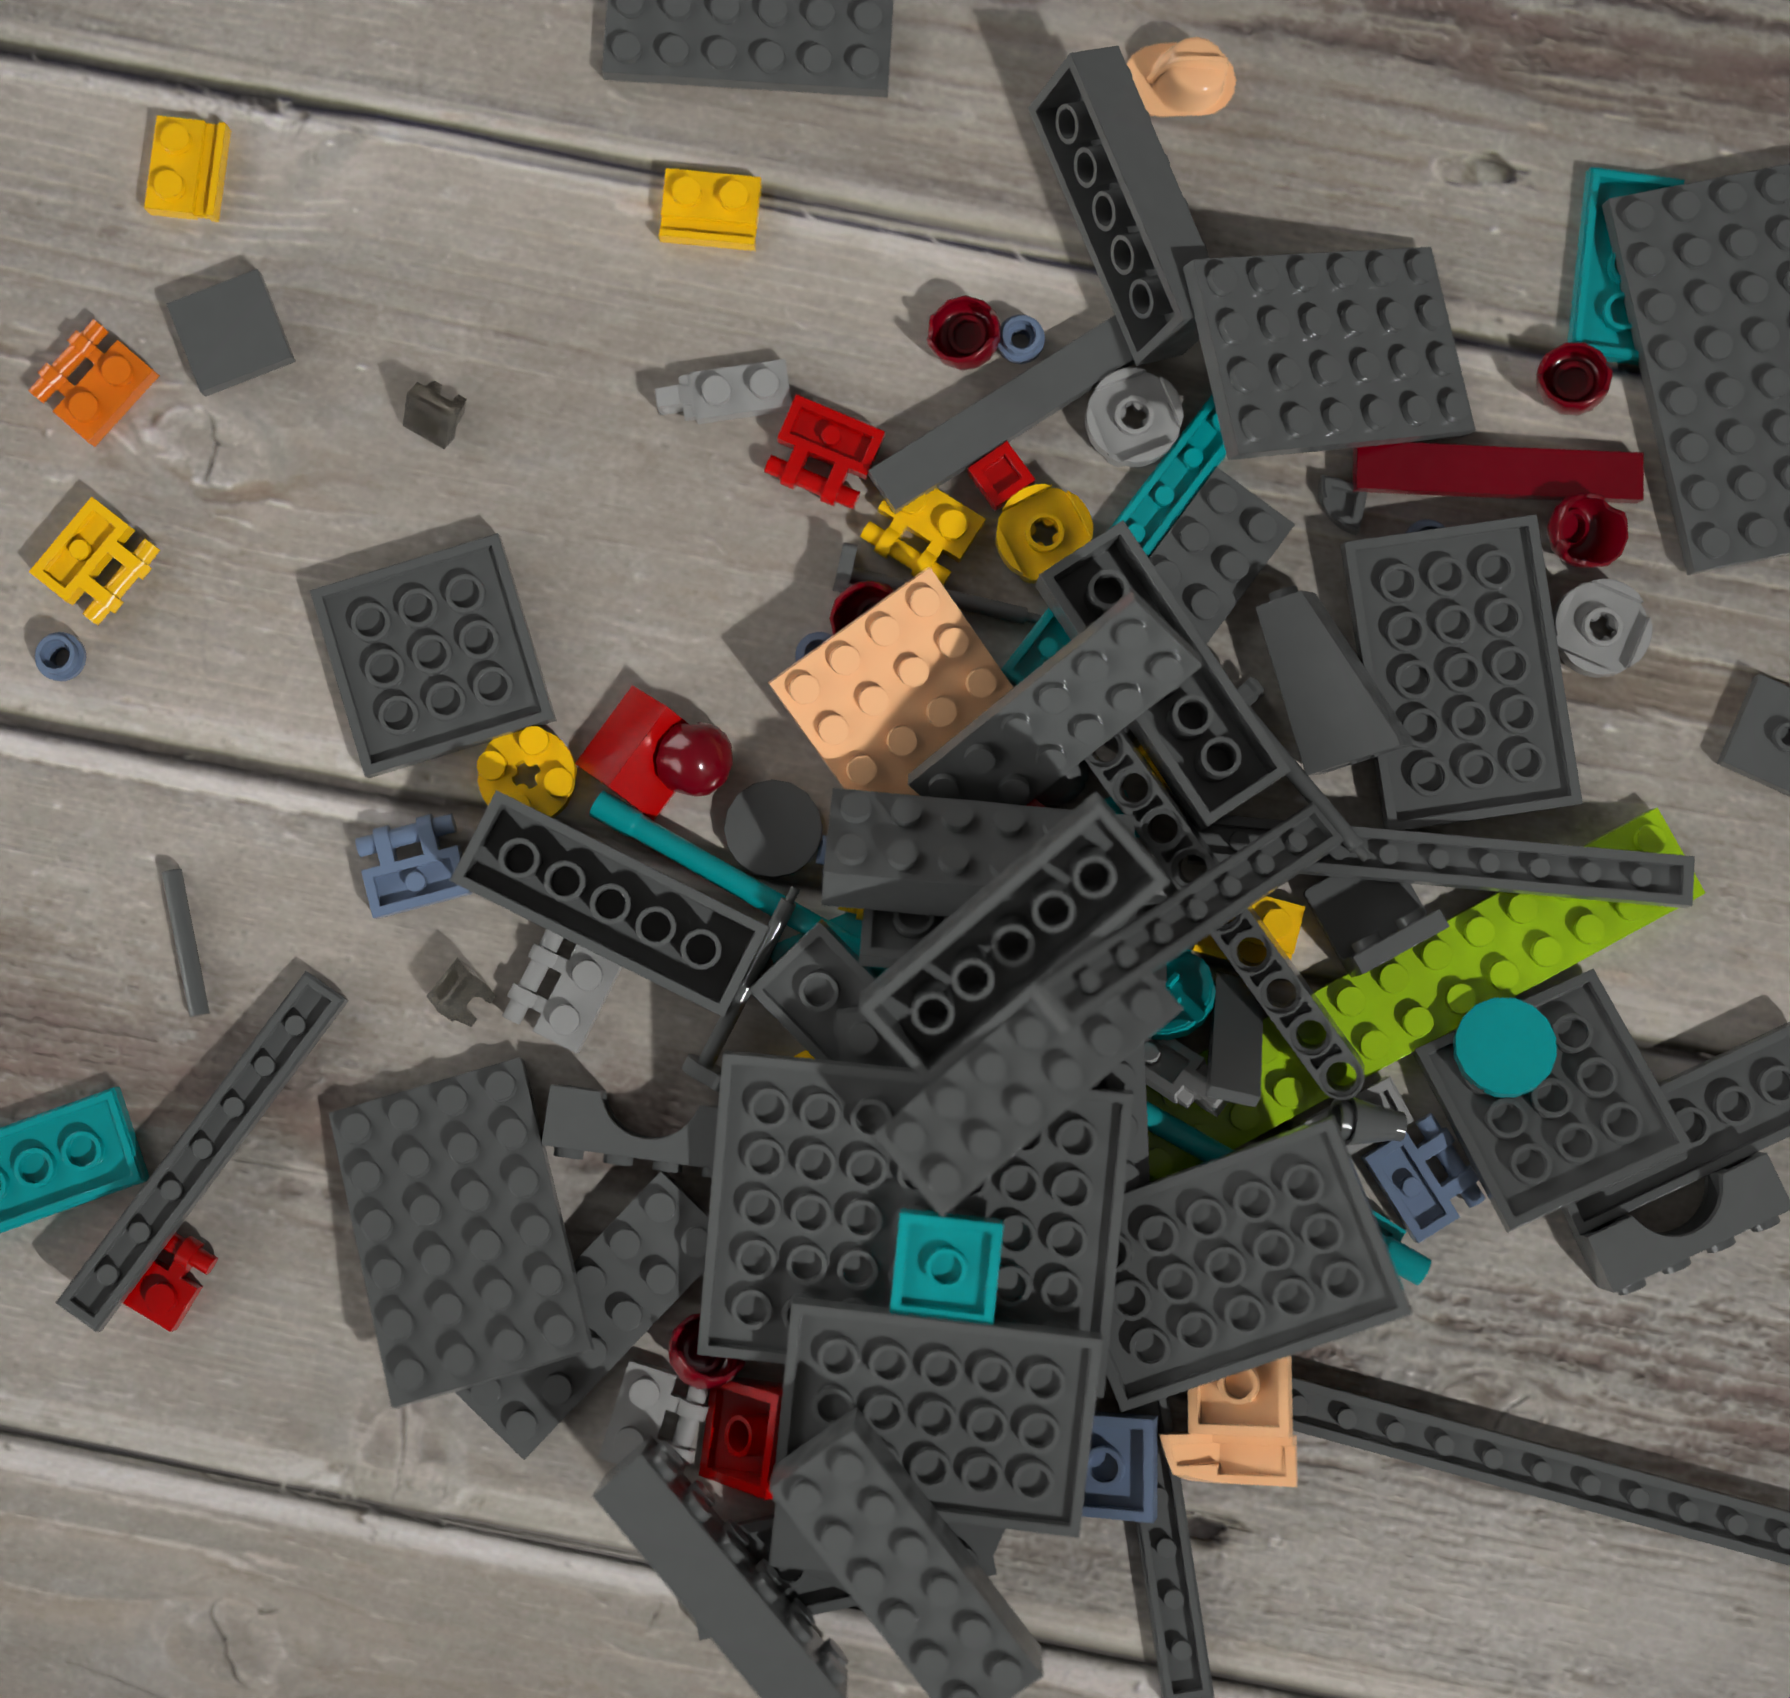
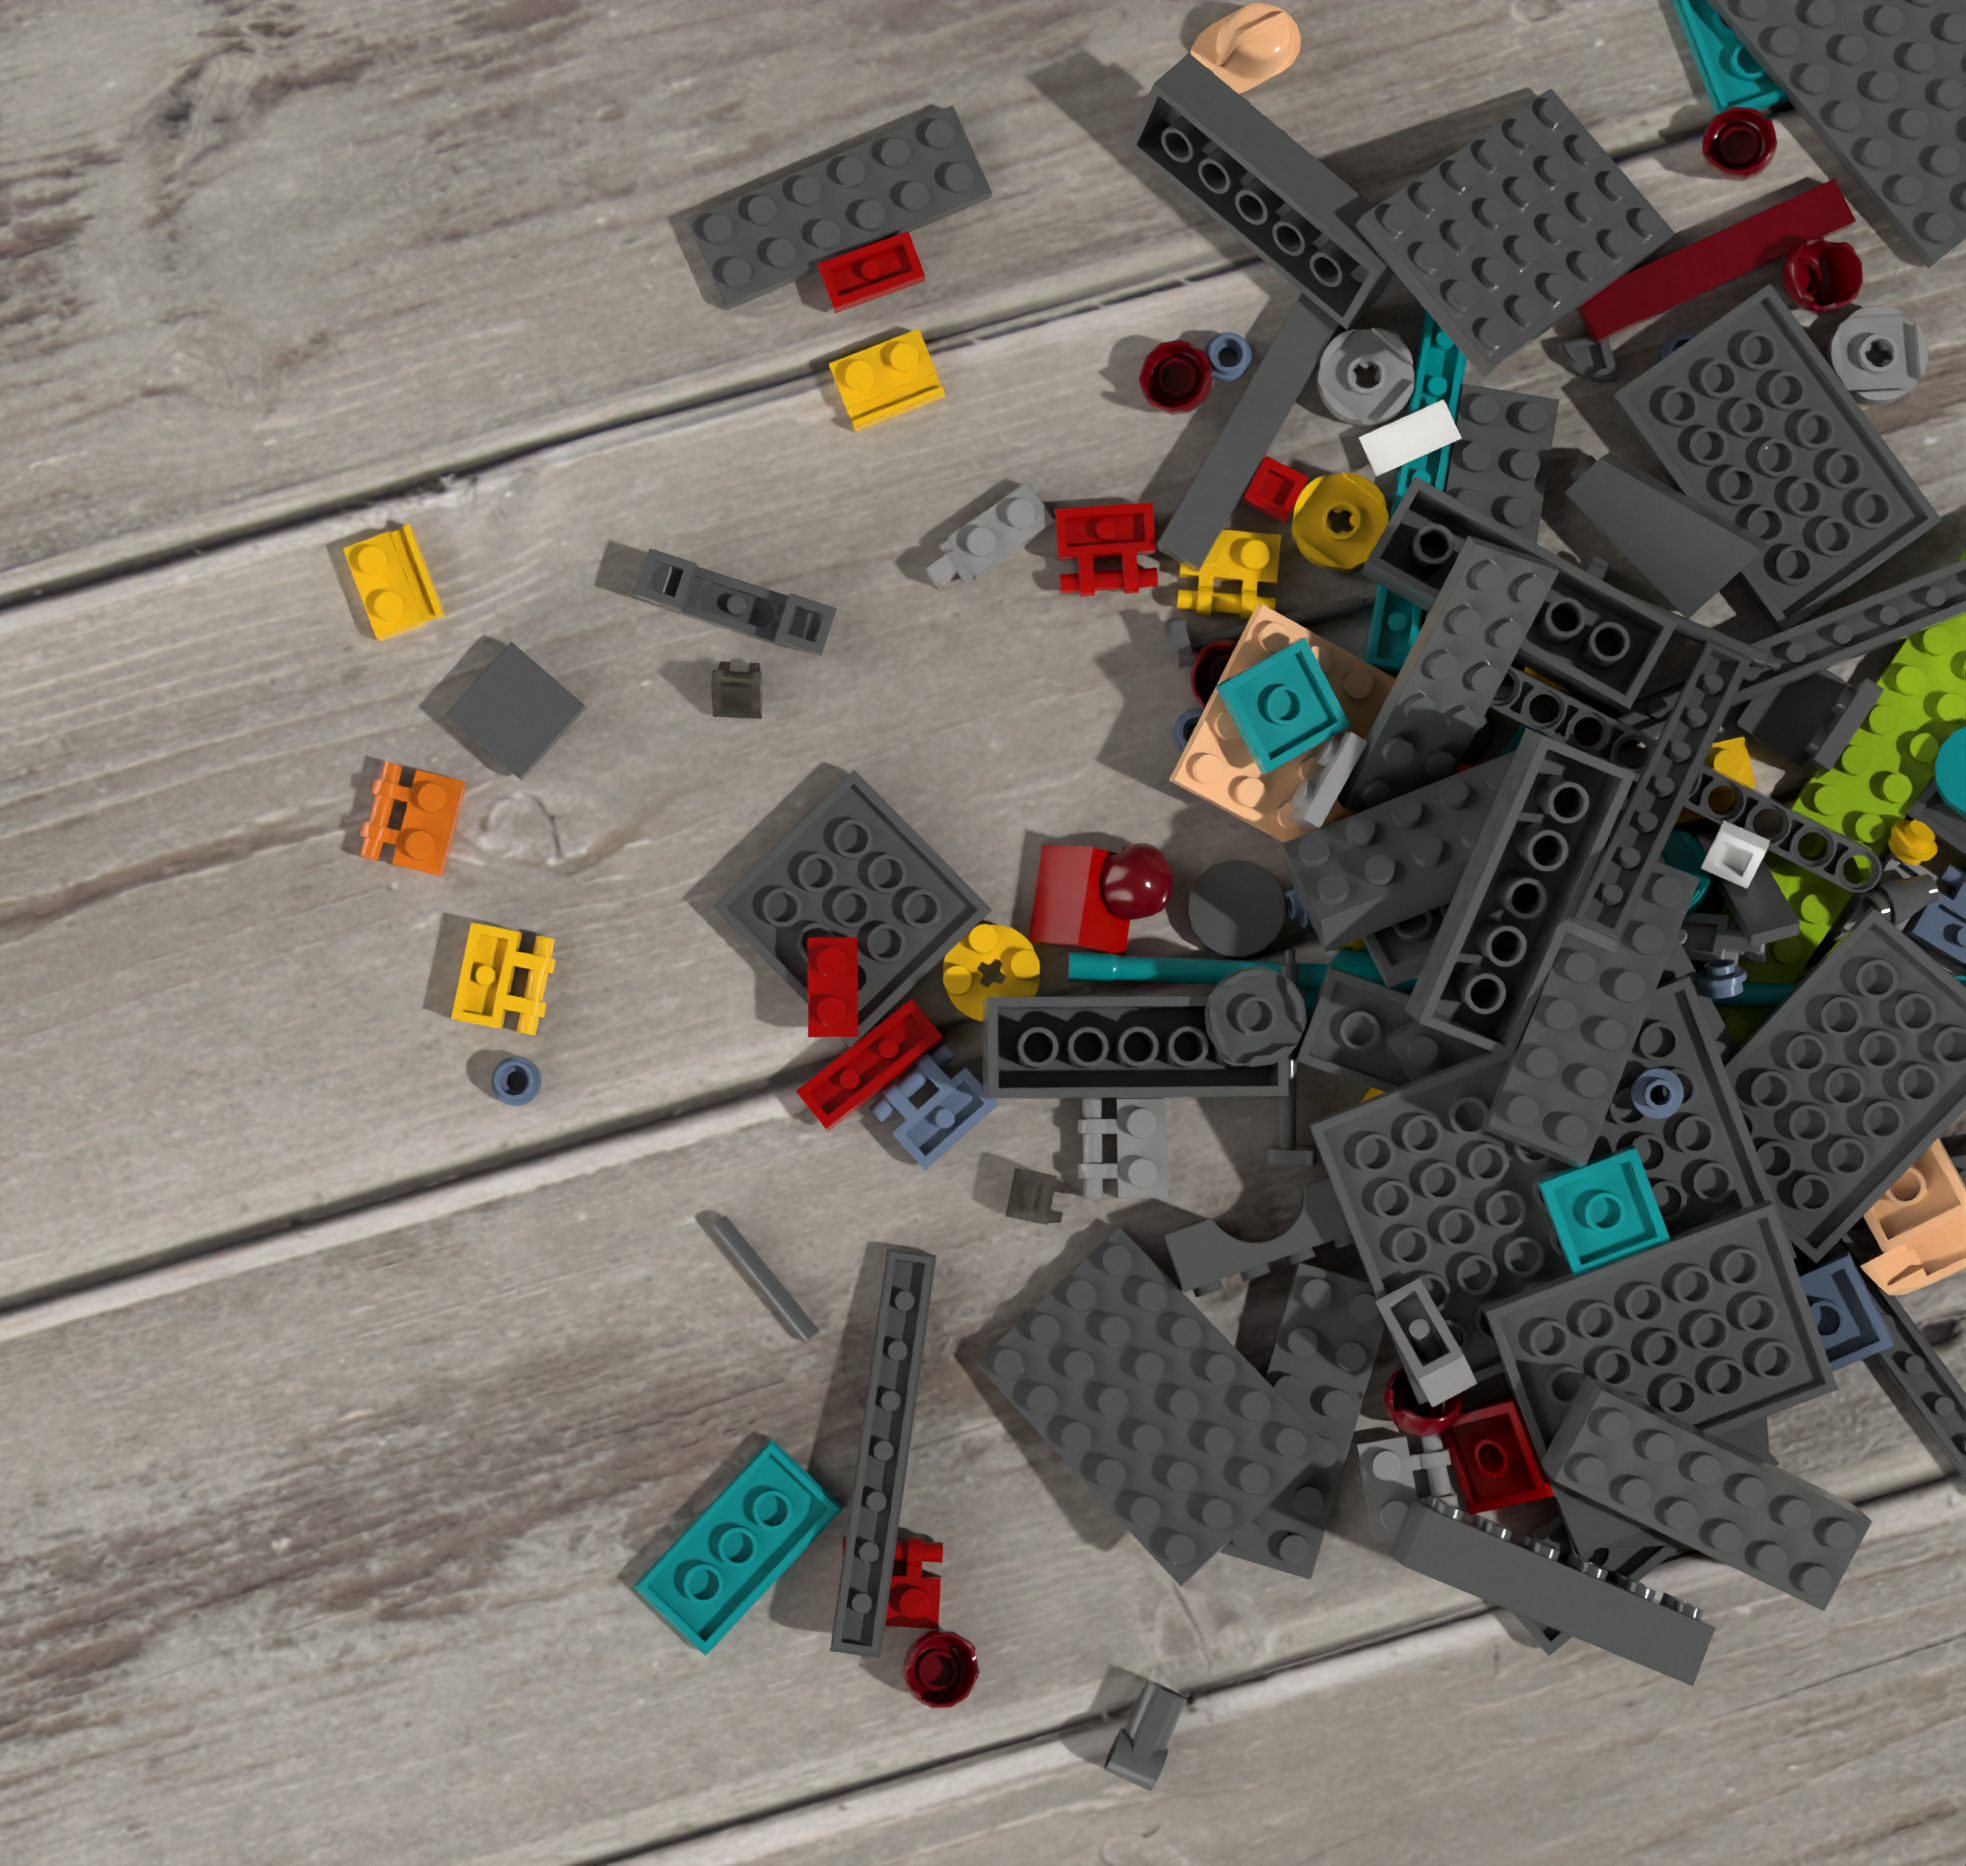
camera: 20 degrees left, 0 degrees up
none -> dark grey slope [634,548,837,656]
none -> red plate [796,999,944,1132]
none -> red plate [808,937,858,1038]
none -> red plate [817,231,925,313]
none -> dark red hair [903,1630,980,1708]
none -> dark grey piece [1104,1680,1187,1791]
none -> dark grey tile [1204,966,1307,1067]
none -> teal plate [1215,638,1351,774]
none -> light grey plate [1289,732,1368,829]
none -> white sticker [1359,399,1462,476]
none -> light grey slope [1375,1278,1477,1407]
none -> sand blue plate [1631,1067,1684,1119]
none -> sand blue plate [1696,959,1747,999]
none -> white plate [1701,820,1770,889]
none -> yellow plate [1888,819,1937,865]

